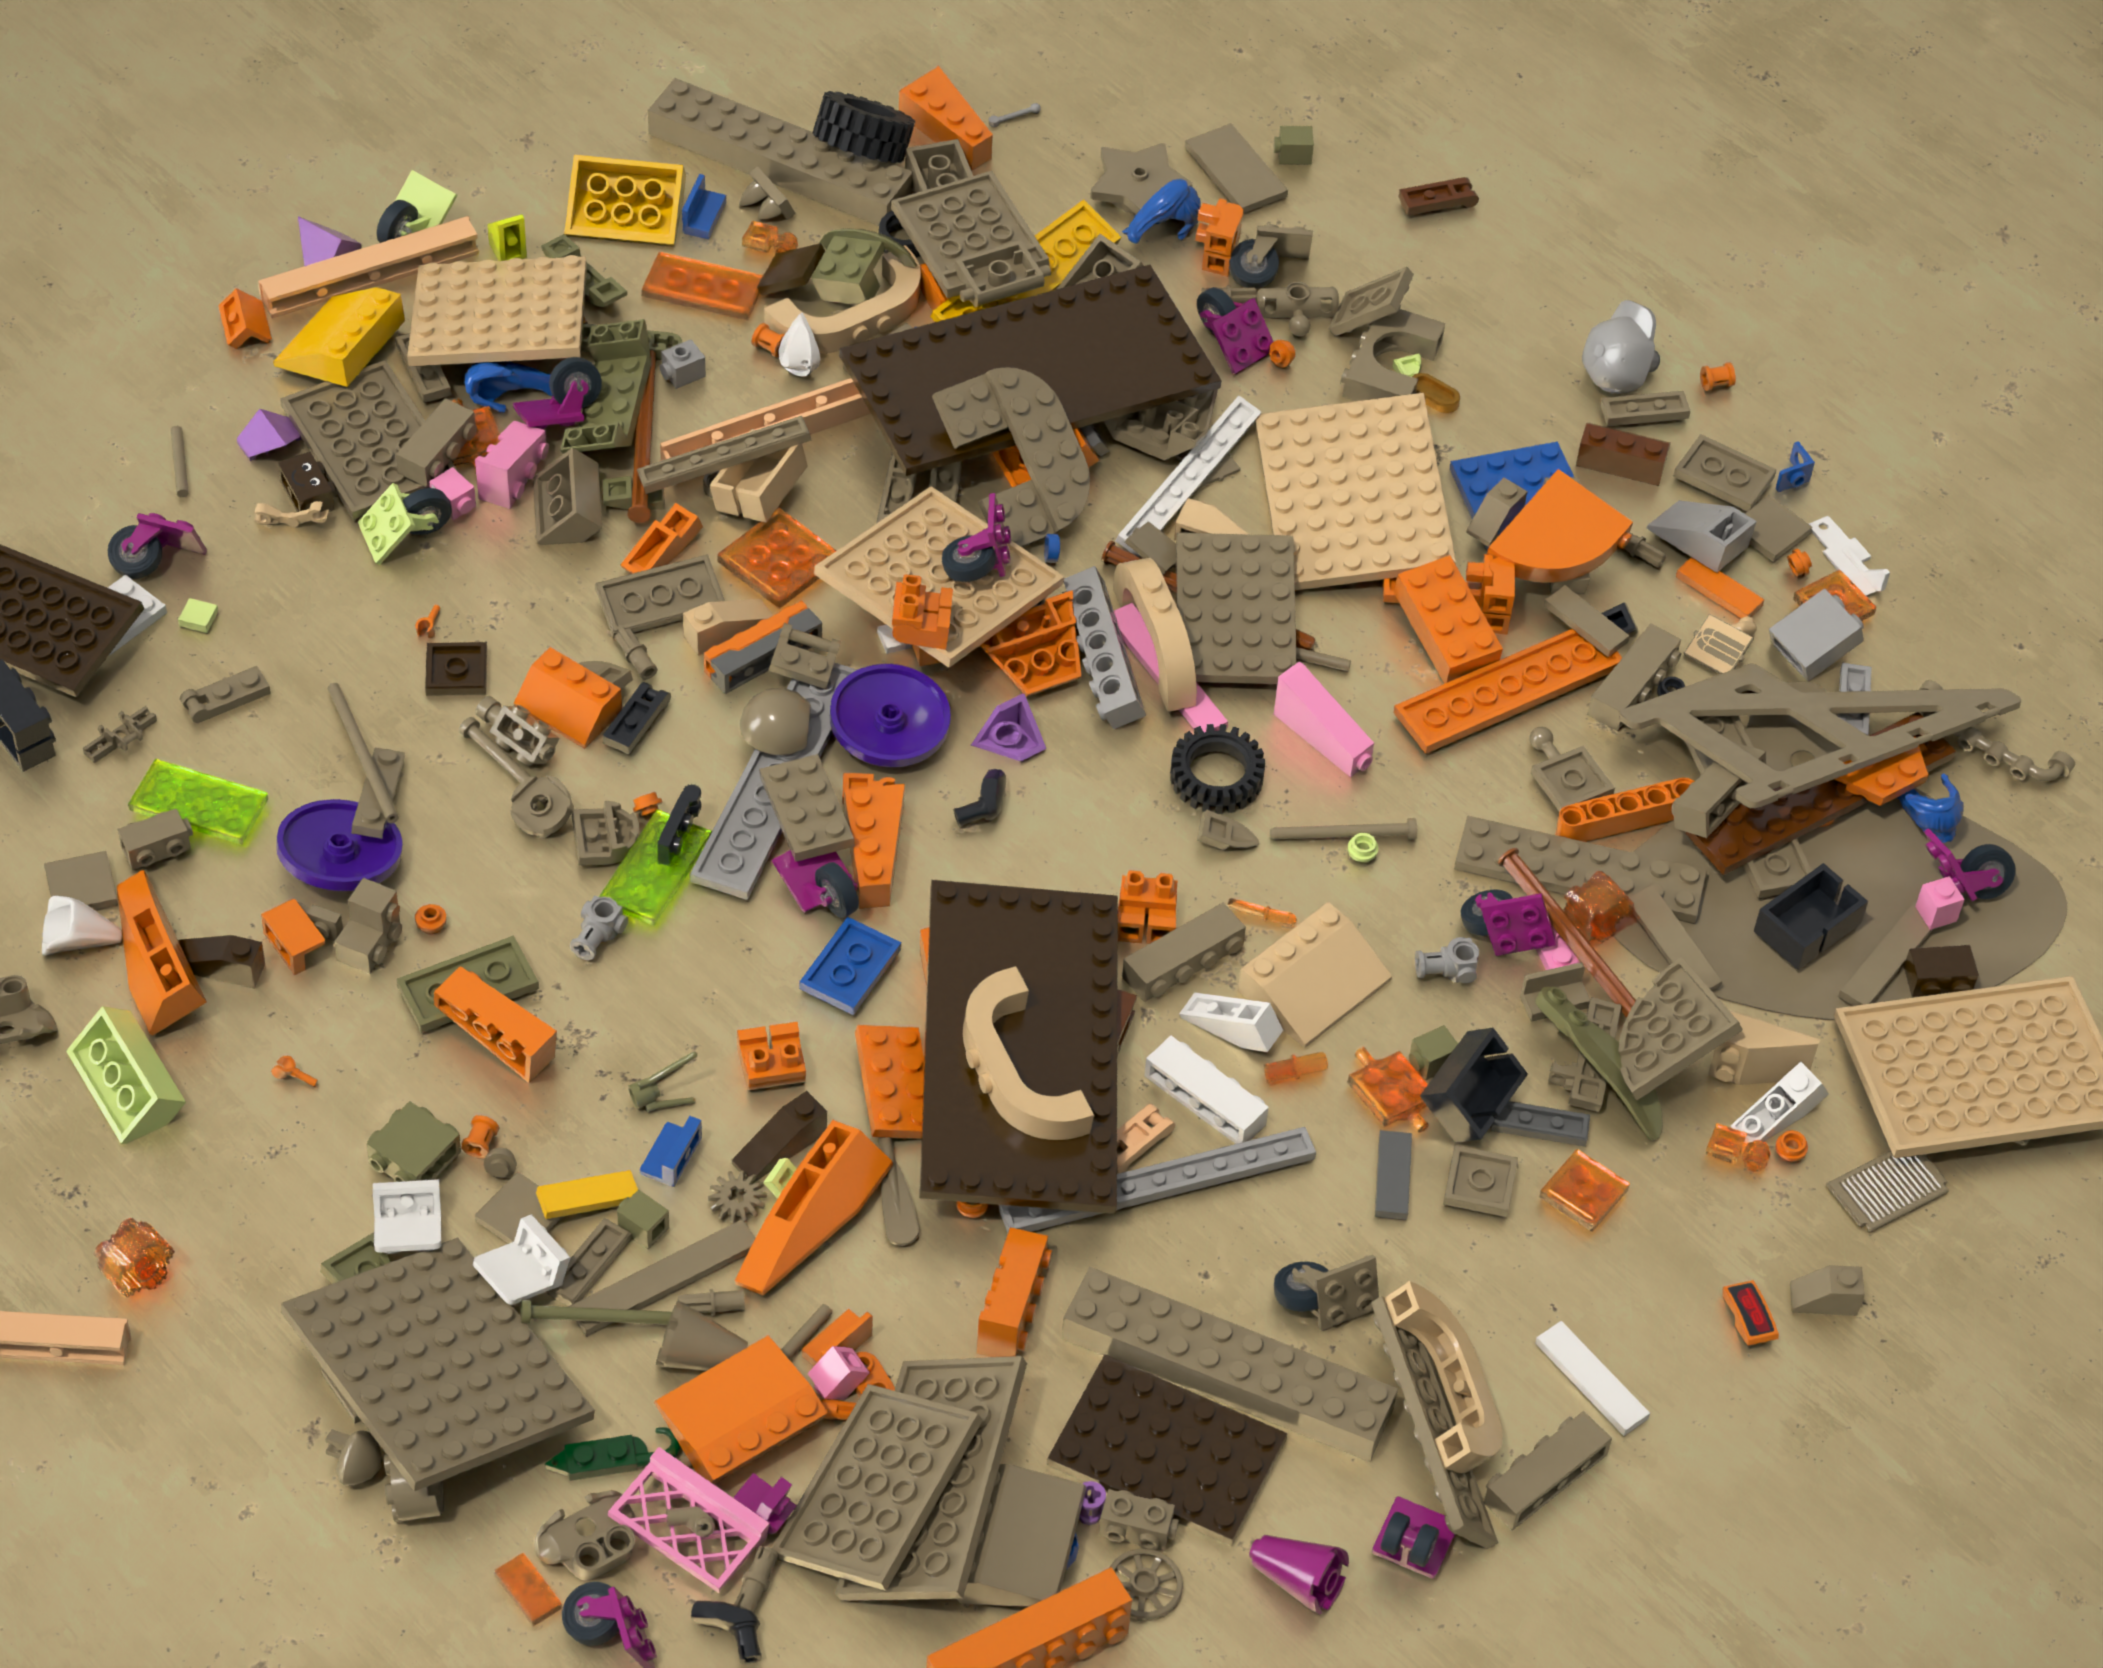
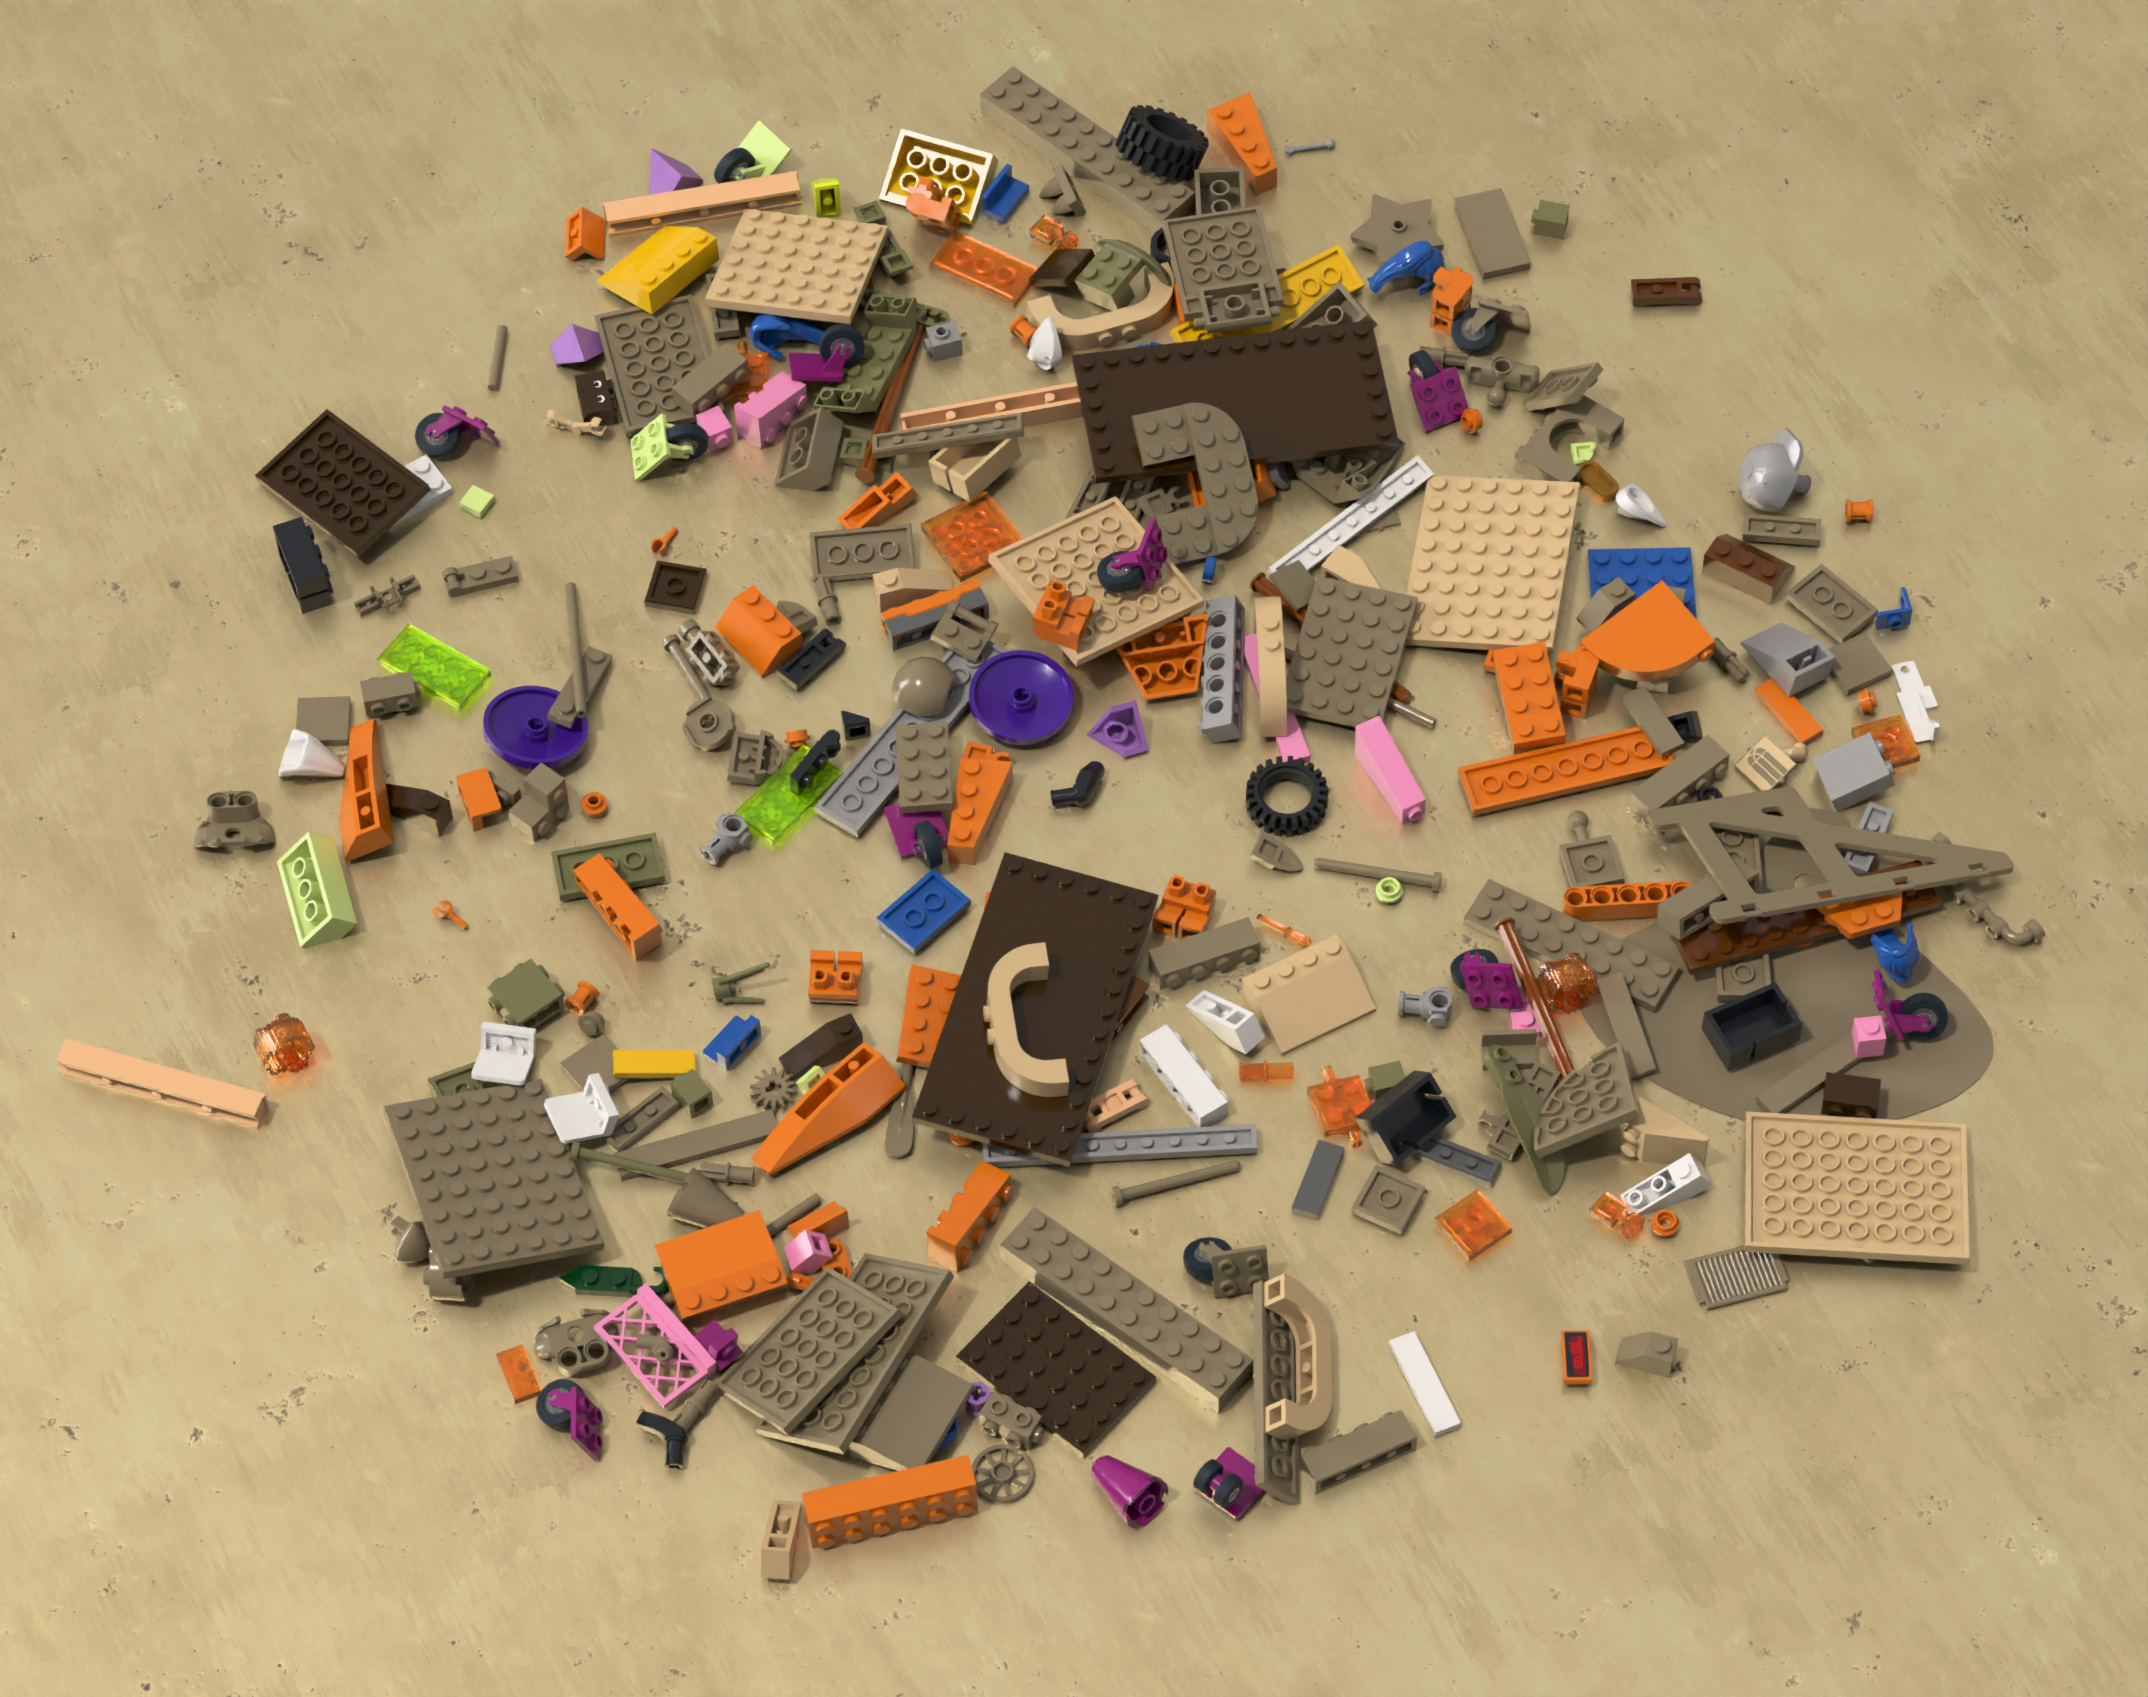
camera: 20 degrees right, 5 degrees up
none -> black slope [841,711,871,740]
none -> orange hips [906,176,963,235]
none -> dark tan bar [1111,1161,1241,1206]
none -> dark tan plate [1138,486,1186,521]
none -> white piece [1616,484,1667,528]

